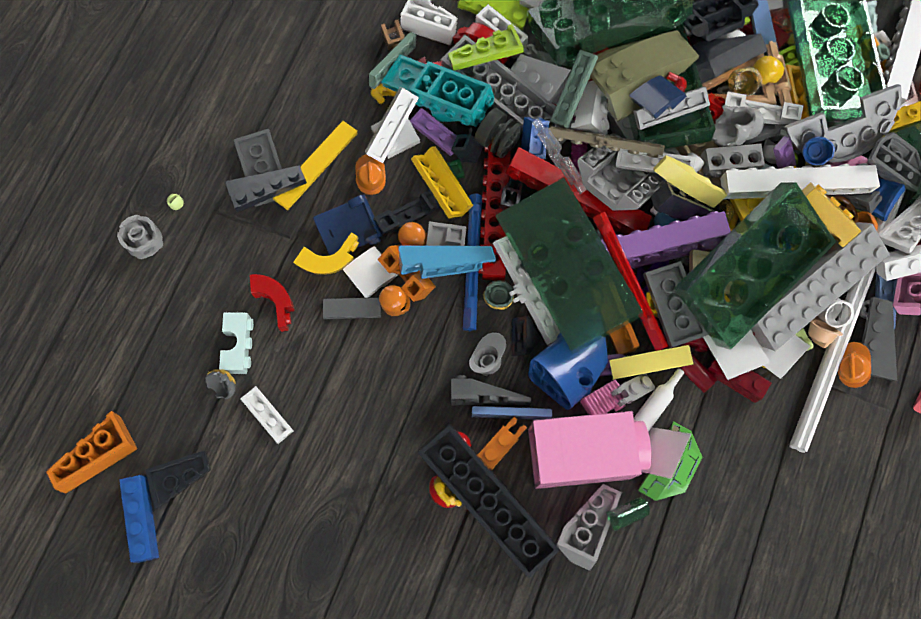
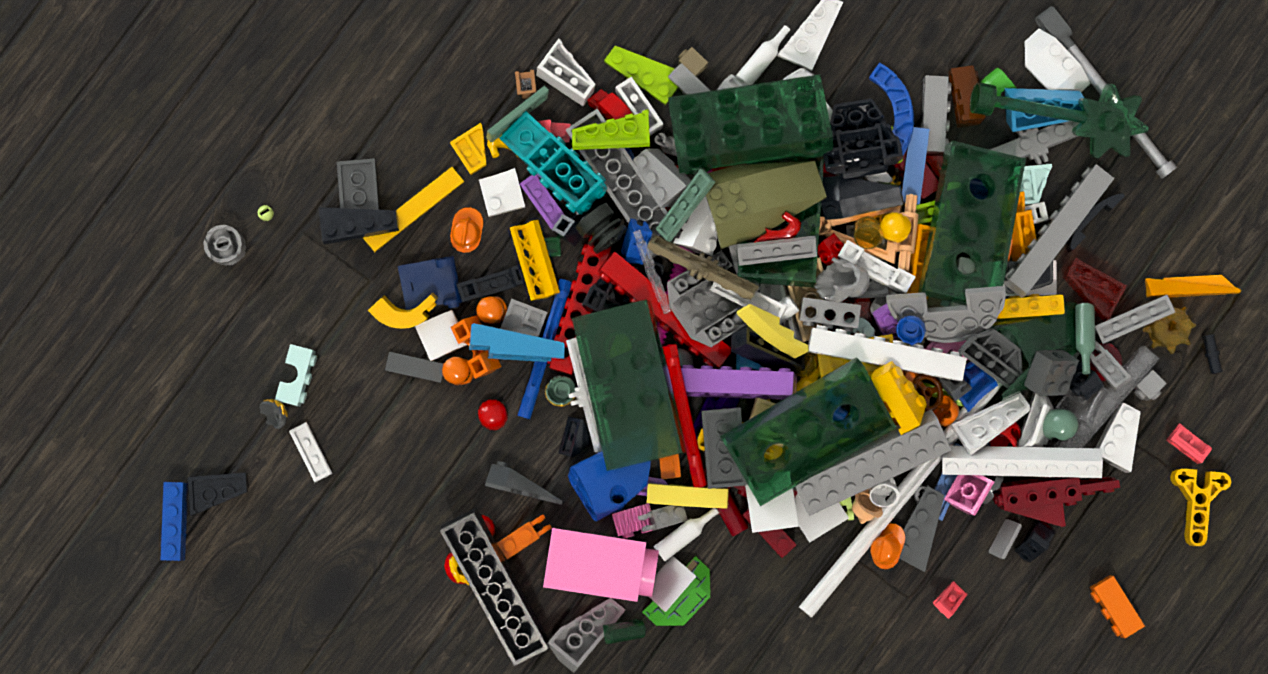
camera: 20 degrees right, 10 degrees up
orange wedge [47,411,138,494] -> none
red arch [250,274,295,332] -> none
white fence [365,87,419,163] -> none
light grey piece [469,333,506,376] -> none
medium blue tile [472,406,552,420] -> none
dark blue slope [629,75,687,119] -> none
sand green bush [871,44,890,63] -> none
none -> yellow wing [450,123,487,175]
none -> red hair [478,399,508,430]

